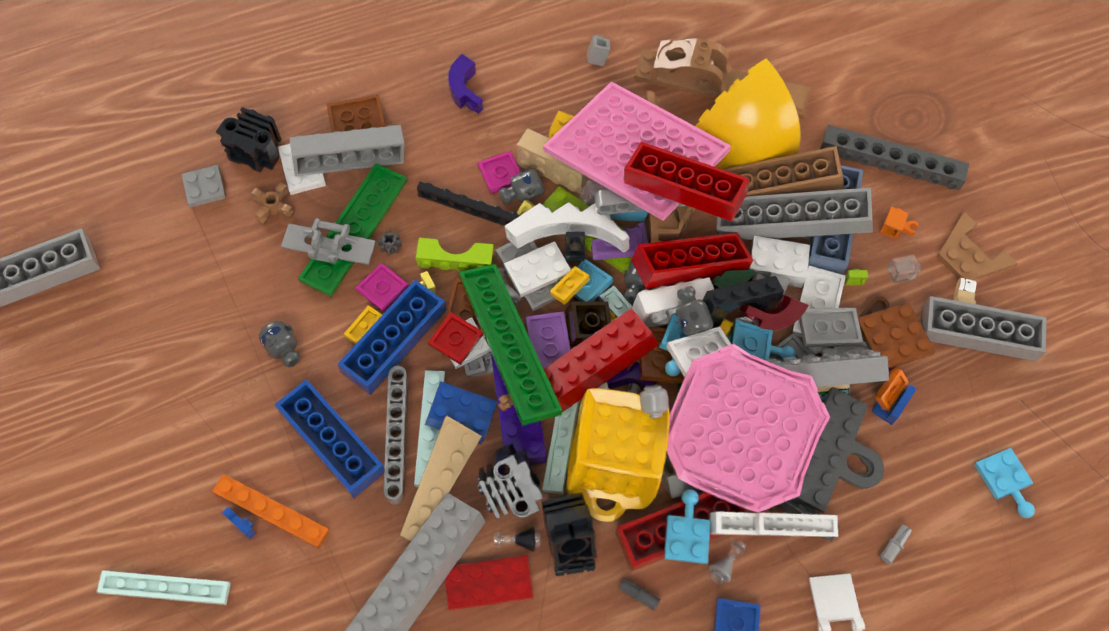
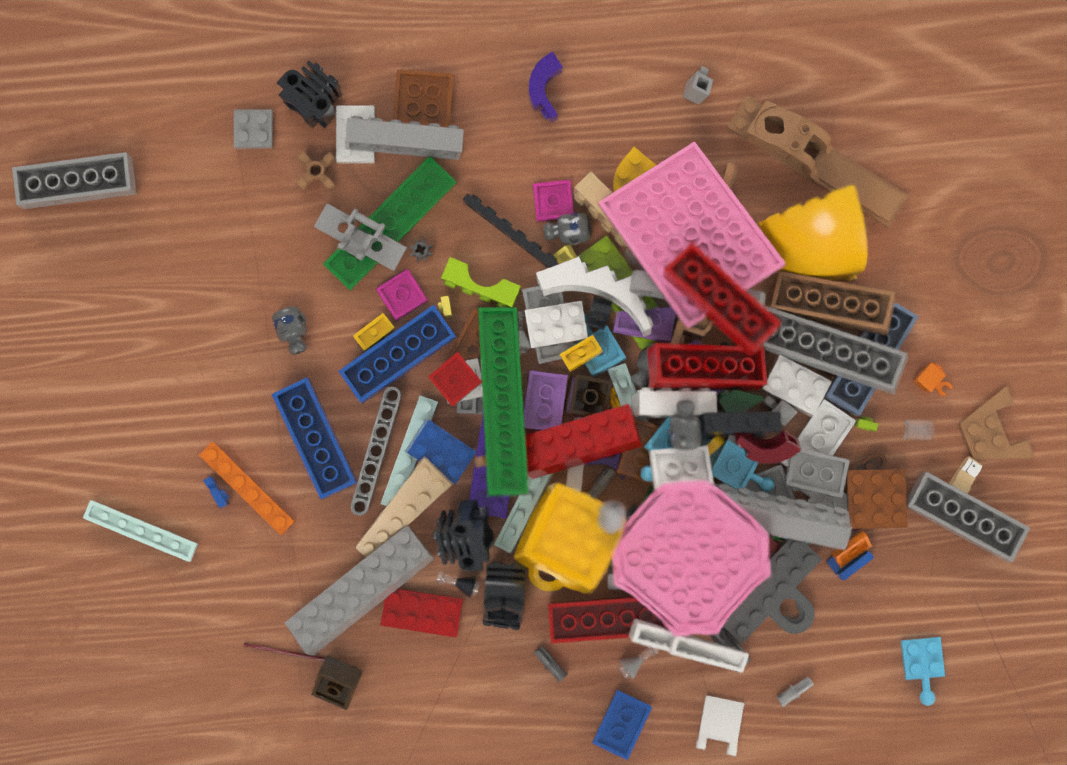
camera: 20 degrees right, 20 degrees up
medium azure plate [664,489,710,564] -> none
dark grey brick [820,125,969,190] -> none

